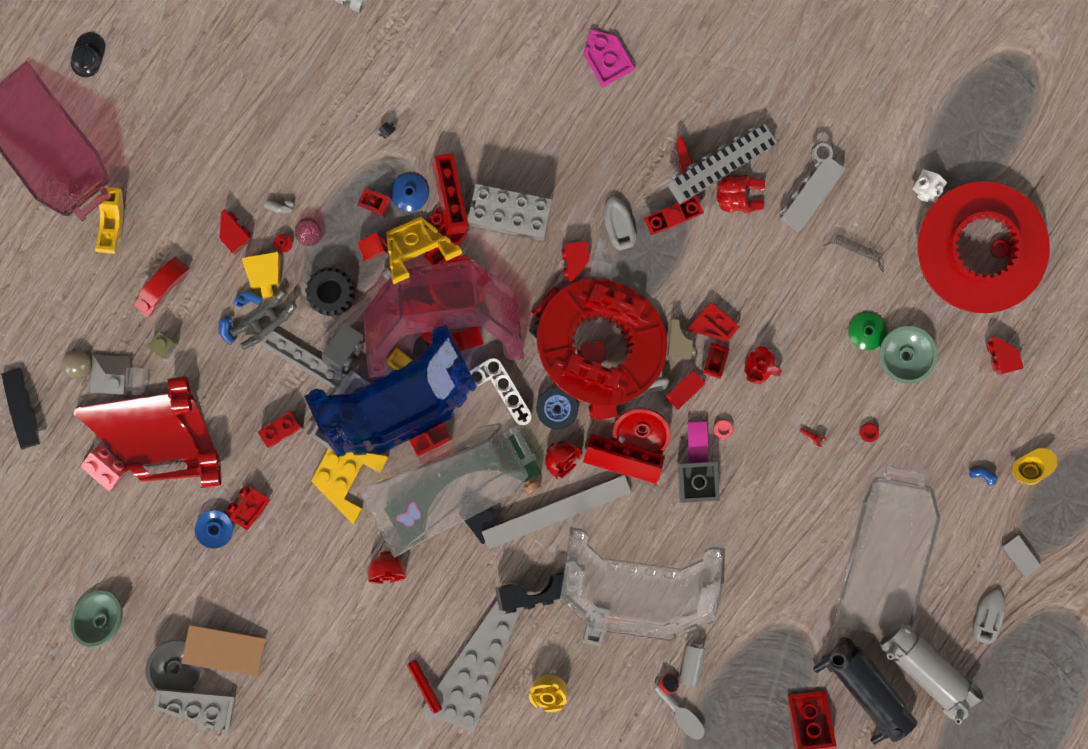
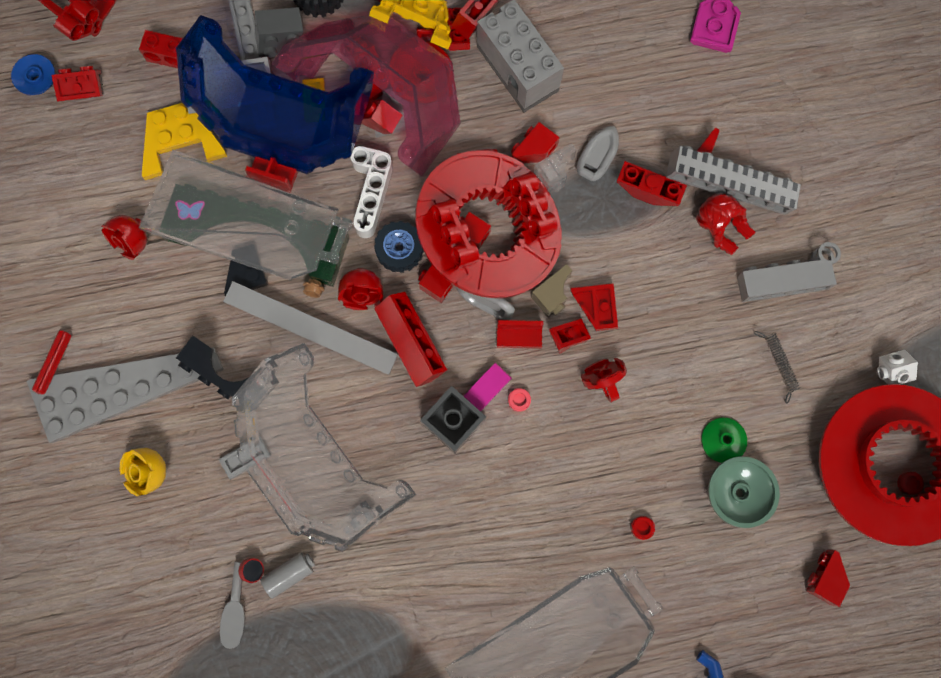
camera: 40 degrees right, 10 degrees down
red dish [613,407,671,454] -> none
red hand [800,428,827,447] -> none

